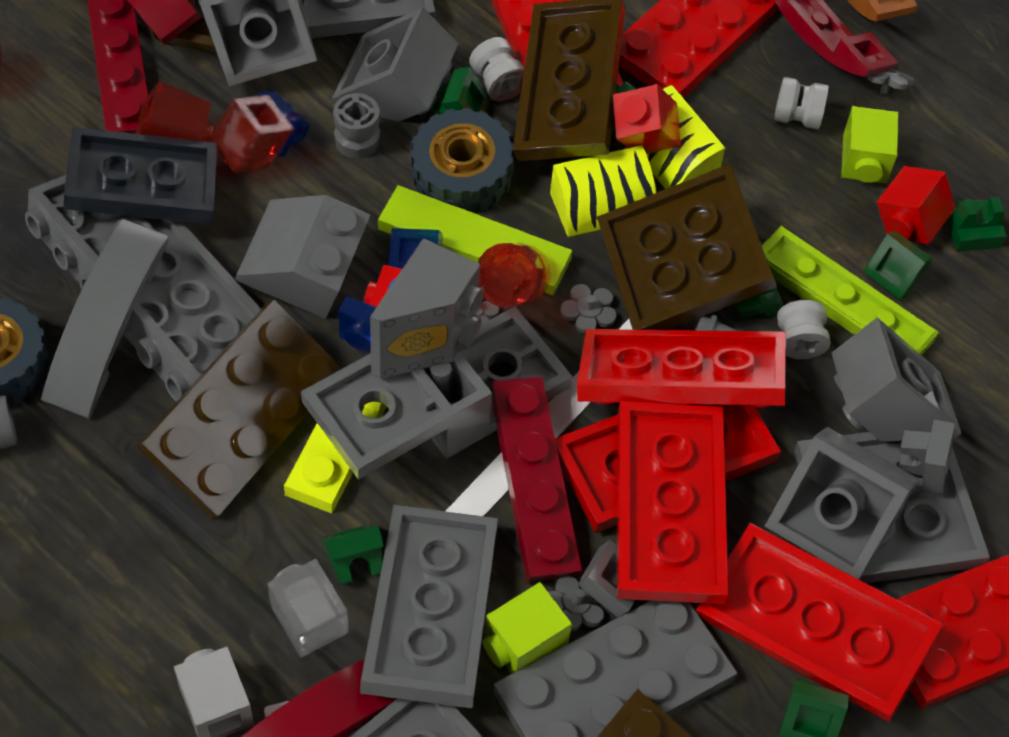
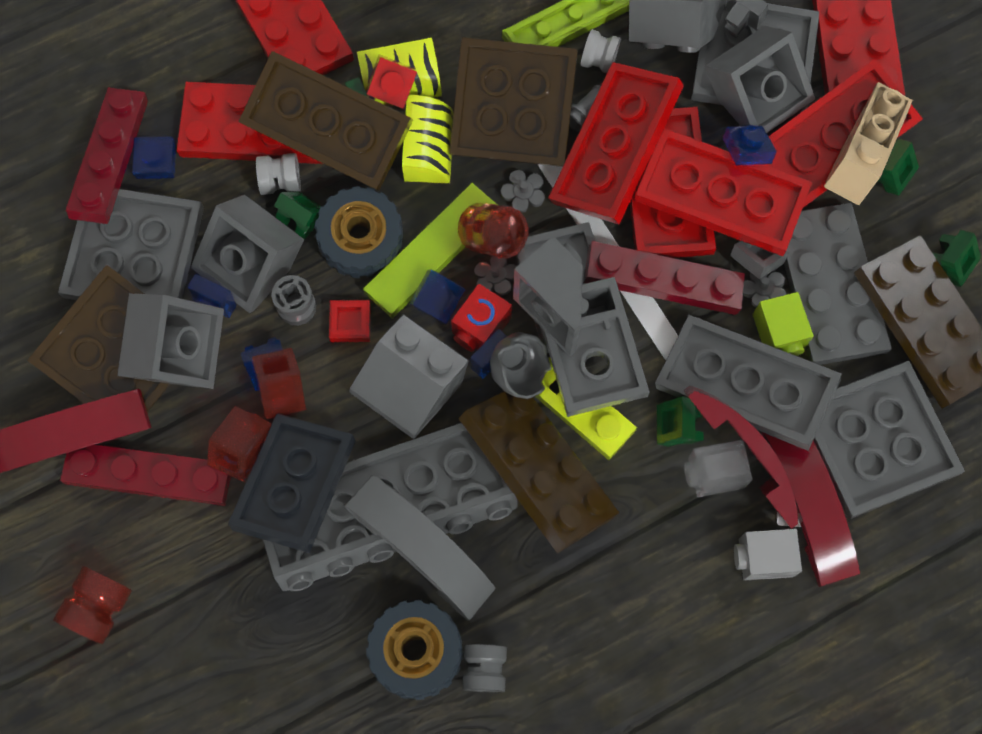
camera: 65 degrees left, 15 degrees up
none -> clear blue plate [188,274,237,318]
none -> red tile [329,300,371,342]
none -> dark grey hair [490,332,552,399]
none -> dark red slope [683,386,798,529]
none -> clear blue plate [723,125,777,165]
none -> tan slope [824,82,913,205]

